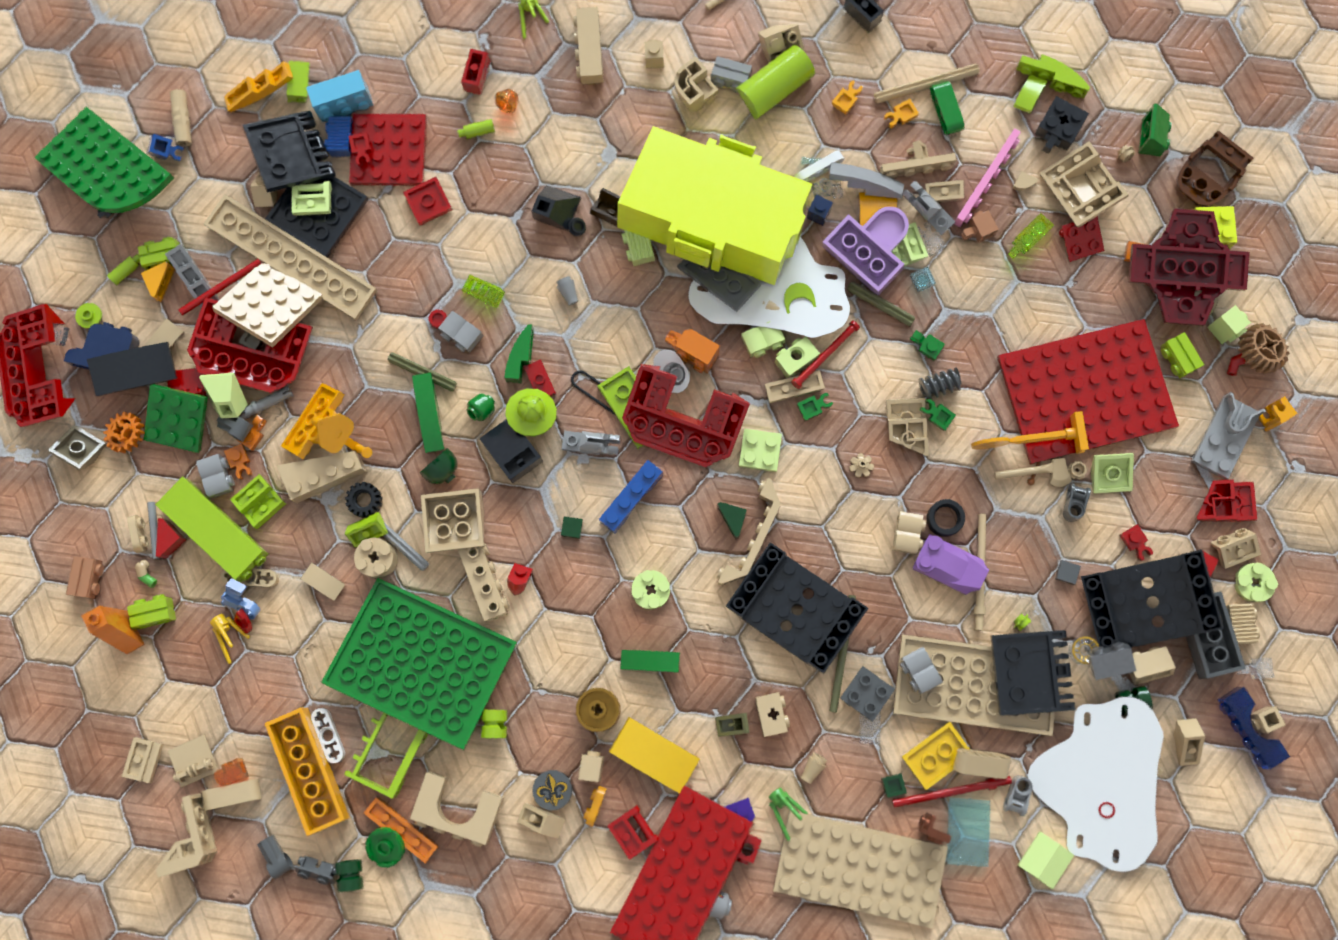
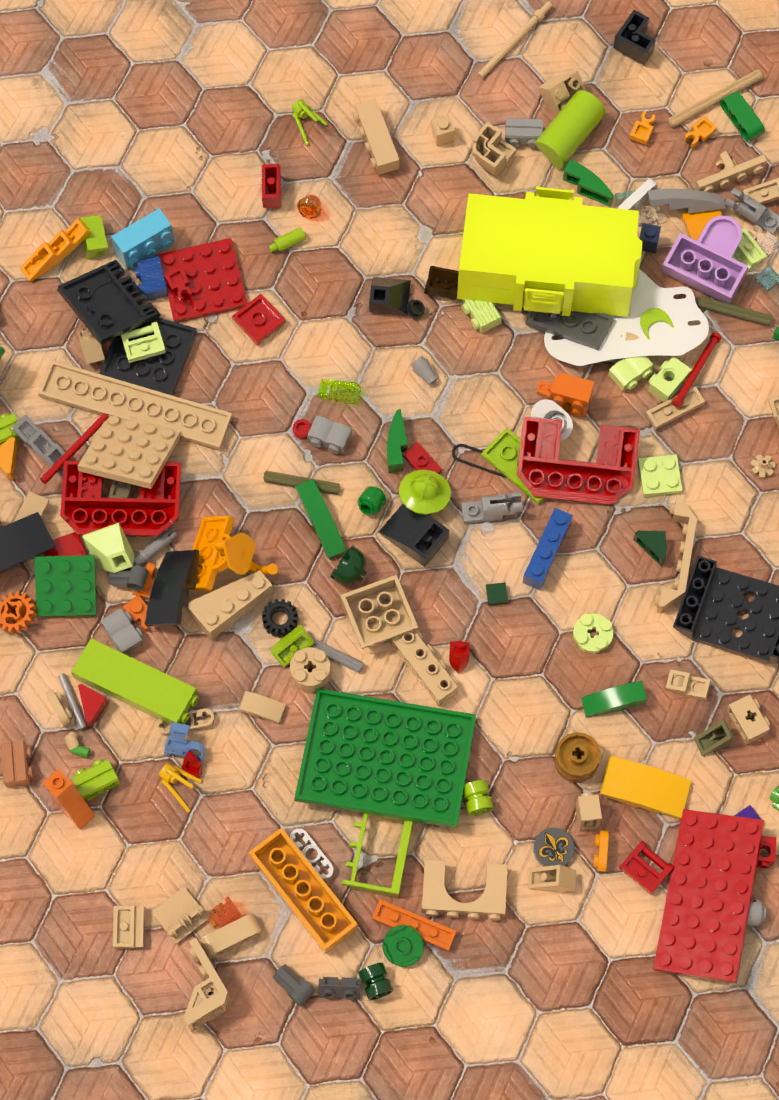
camera: 20 degrees left, 10 degrees down
lime slope [230,474,286,529] -> none
green plate [797,393,833,421] -> none
none -> black slope [145,550,199,626]
none -> green slope [563,159,614,207]
none -> tan slope [666,669,711,701]

